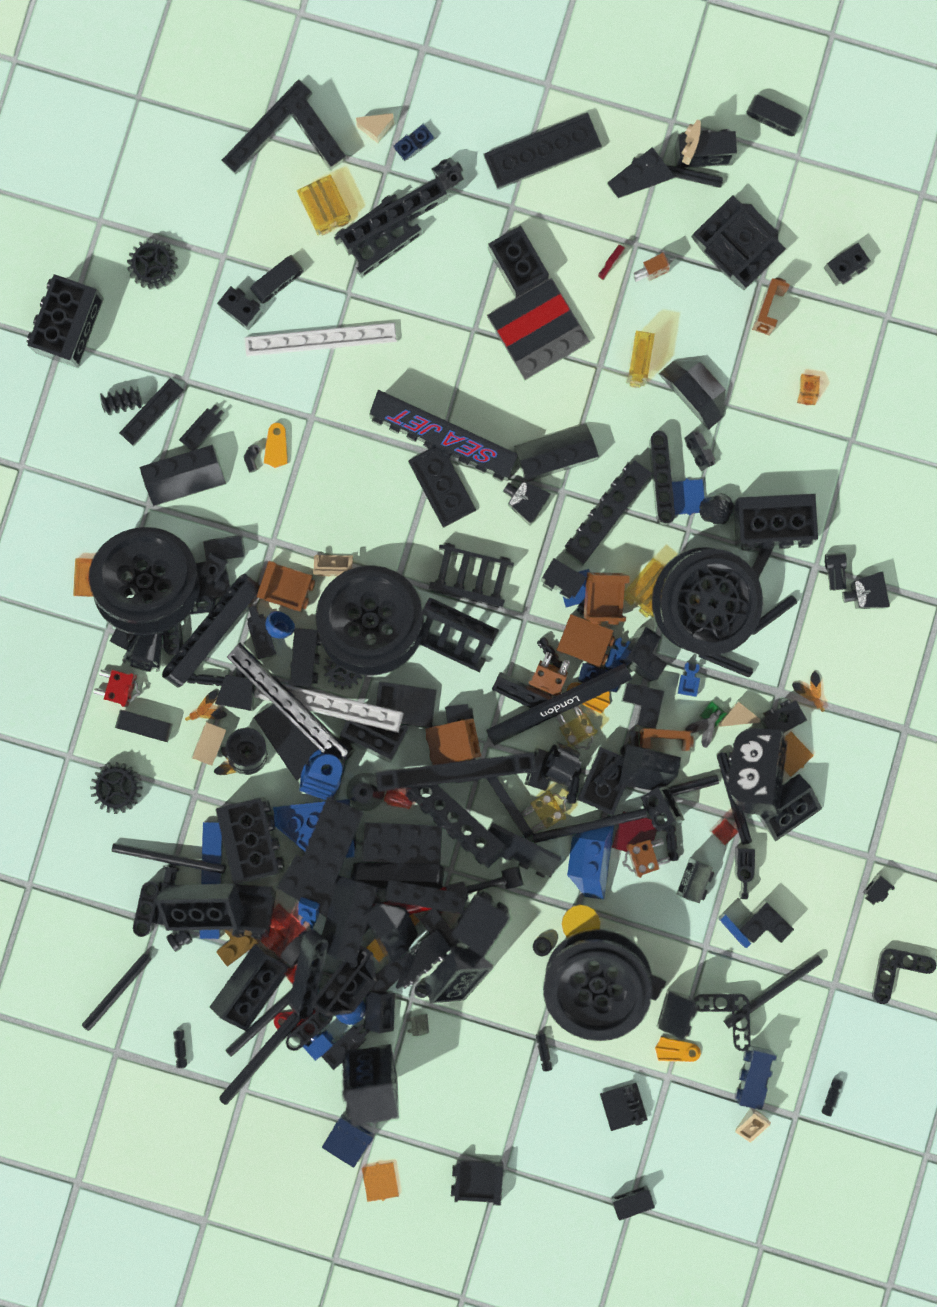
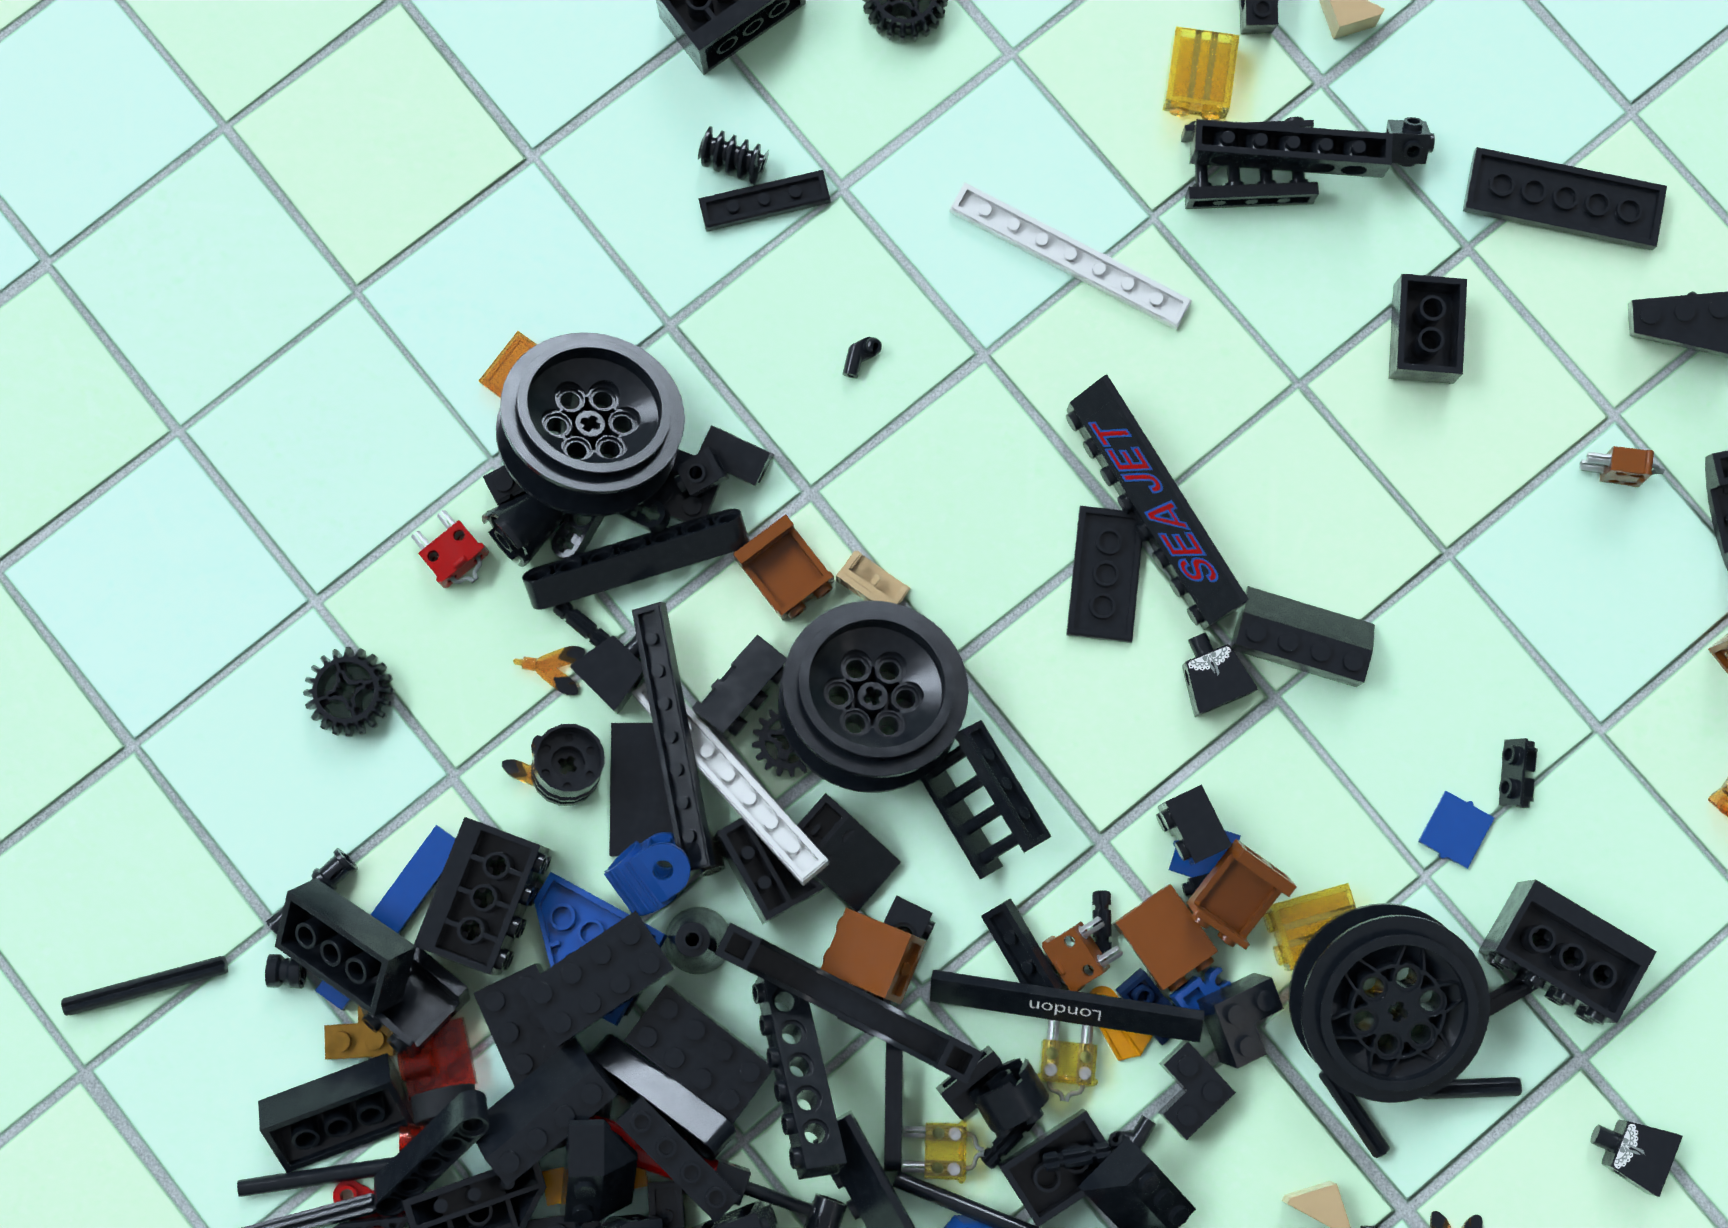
camera: 35 degrees right, 5 degrees down
black piece [111,843,226,874] -> none
black beam [115,709,173,743] -> none
black beam [133,880,161,937] -> none
black slope [139,444,226,506] -> none
black axle [173,1029,187,1069] -> none
black hinge [179,405,225,451] -> none
tan hinge [192,722,226,766] -> none
black brick [217,286,263,331] -> none
black hinge [247,605,277,660] -> none
black beam [250,255,304,304] -> none
light orange piece [264,423,288,469] -> none
blue piece [265,611,295,639] -> none
blue plate [298,897,319,929] -> none
clear red cone [383,789,413,810] -> none
dark blue slope [393,123,436,161] -> none
black fence [429,542,514,609] -> none
plate [486,277,590,381] -> none
black brick [564,459,653,566] -> none
dark red tile [598,245,625,280] -> none
clear yellow brick [626,330,655,388] -> none
dark orange panel [639,728,694,751] -> none
black beam [649,431,675,526] -> none
black wedge [658,361,726,430] -> none
blue plate [677,662,700,697] -> none
dark grey piece [685,710,721,748] -> none
black hair [699,493,734,525] -> none
green tile [699,701,727,728] -> none
black piece [824,552,847,591] -> none

